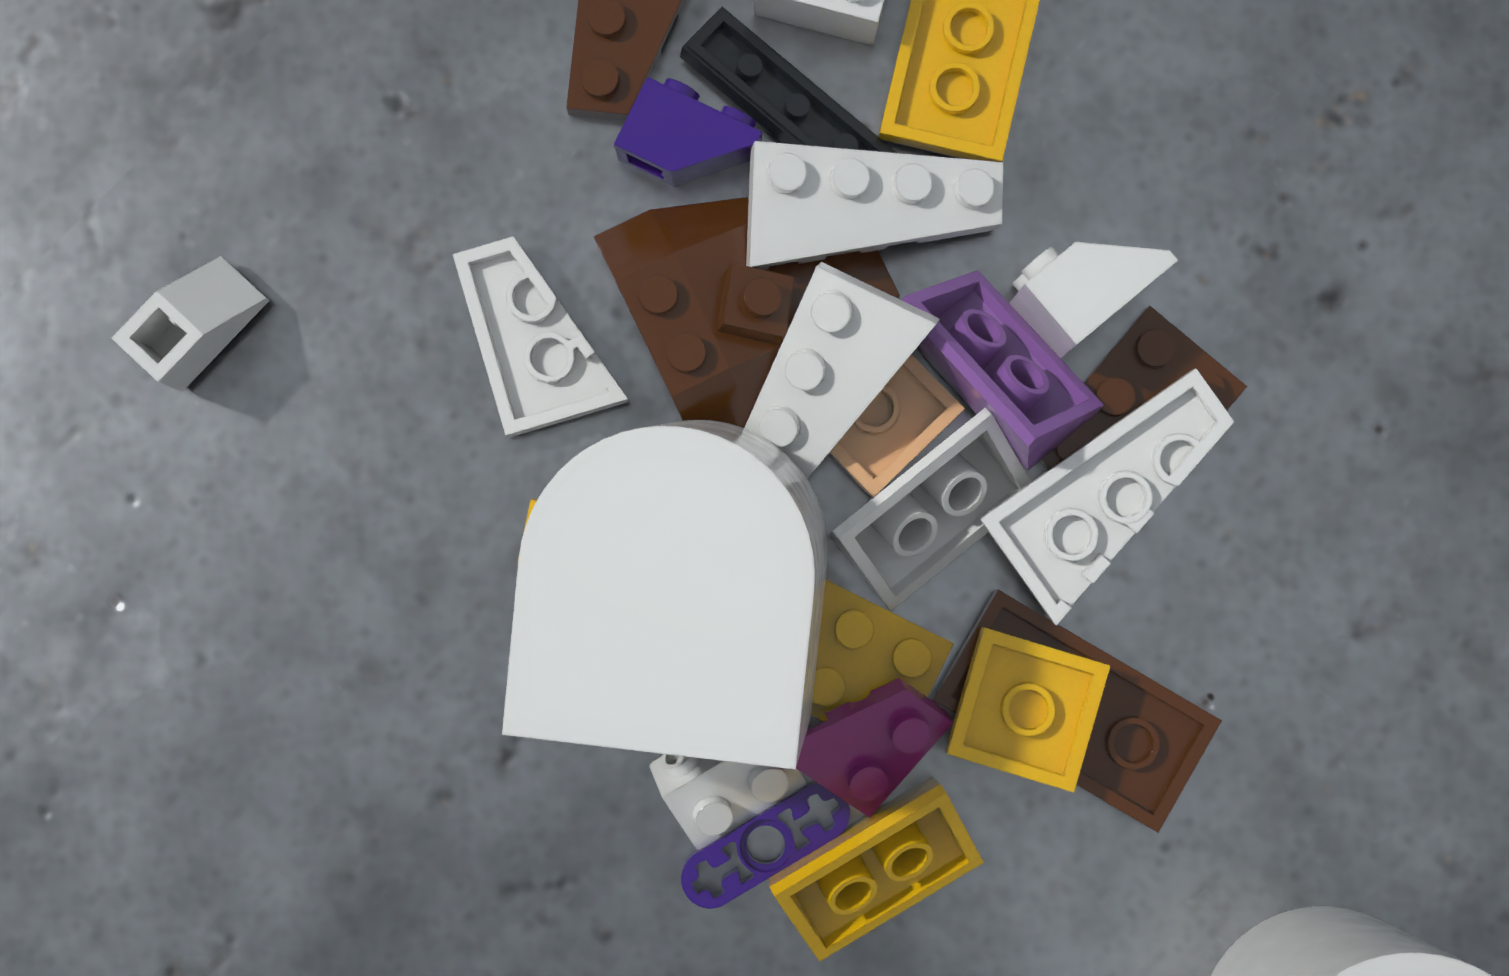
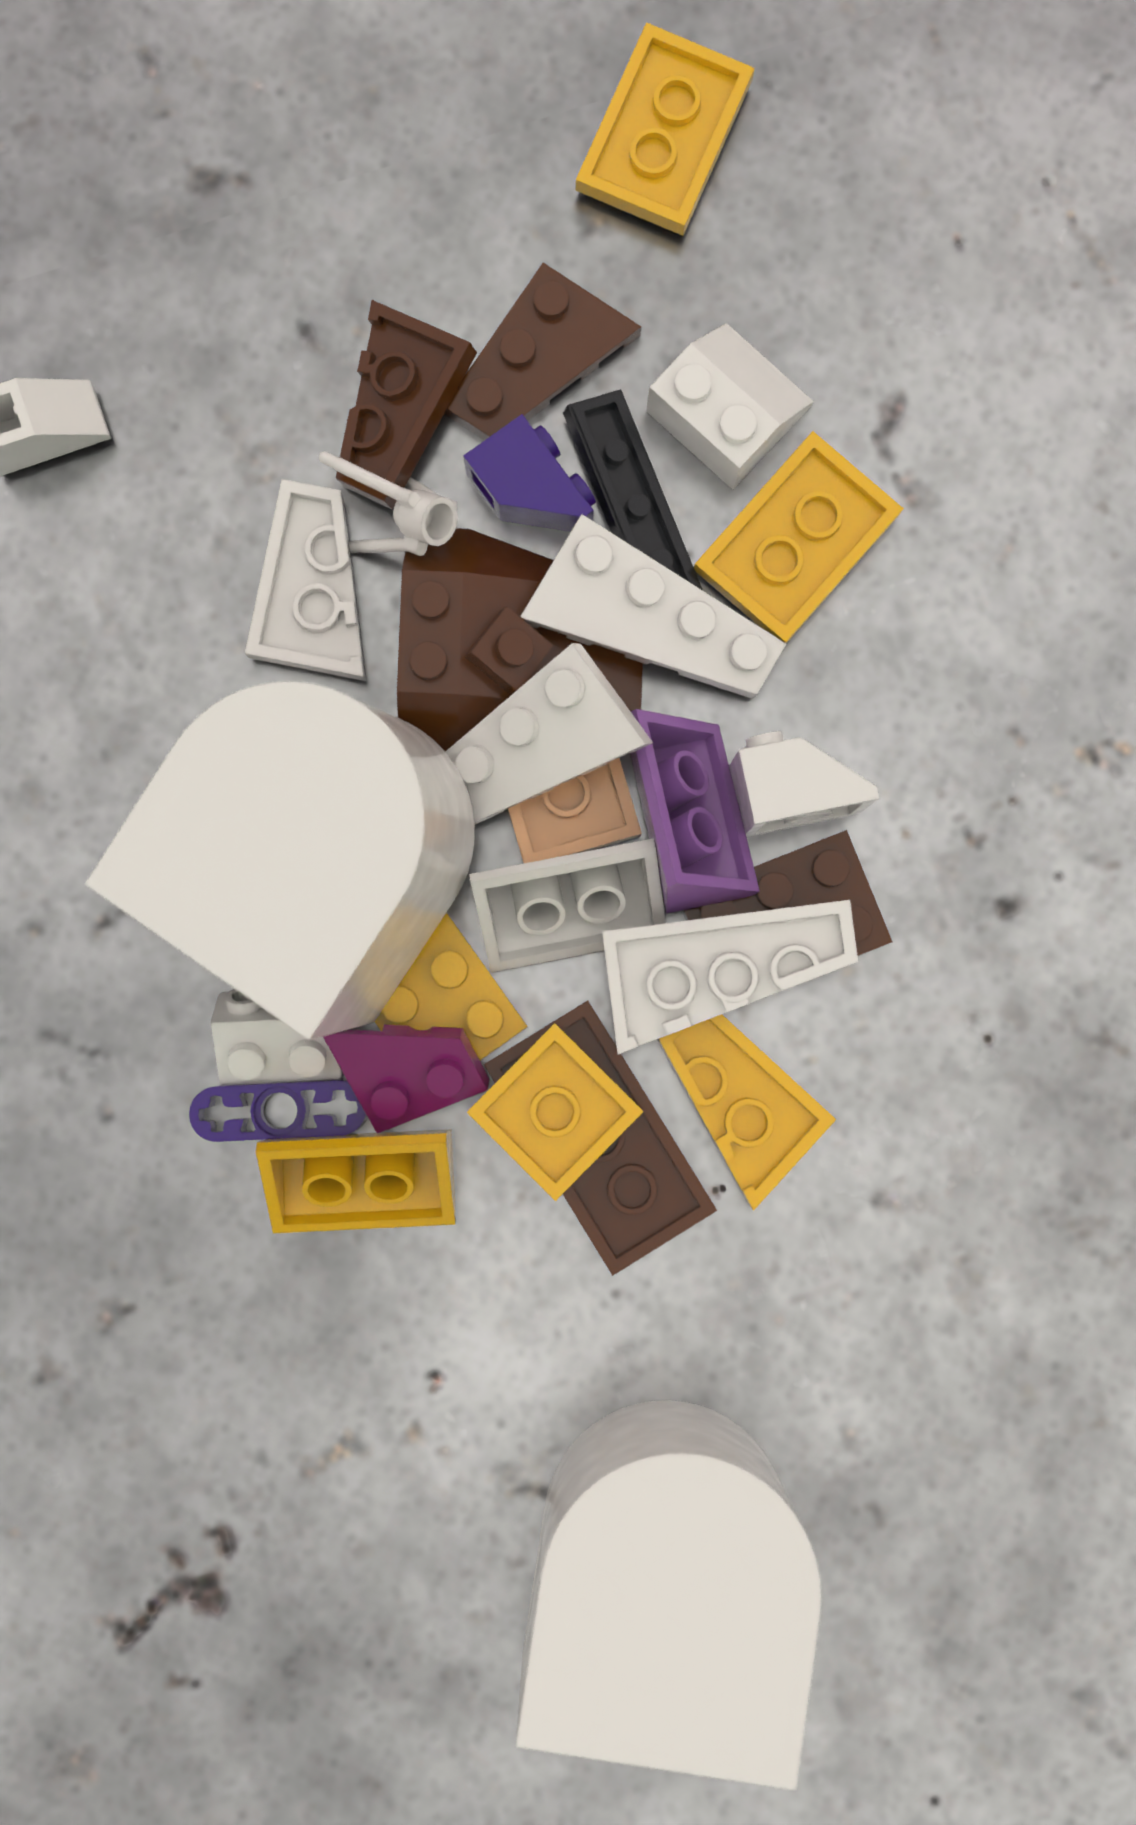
camera: 25 degrees right, 0 degrees up
none -> white plant [318,451,458,556]
none -> reddish brown wing [336,300,477,510]
none -> yellow wing [658,1014,836,1210]

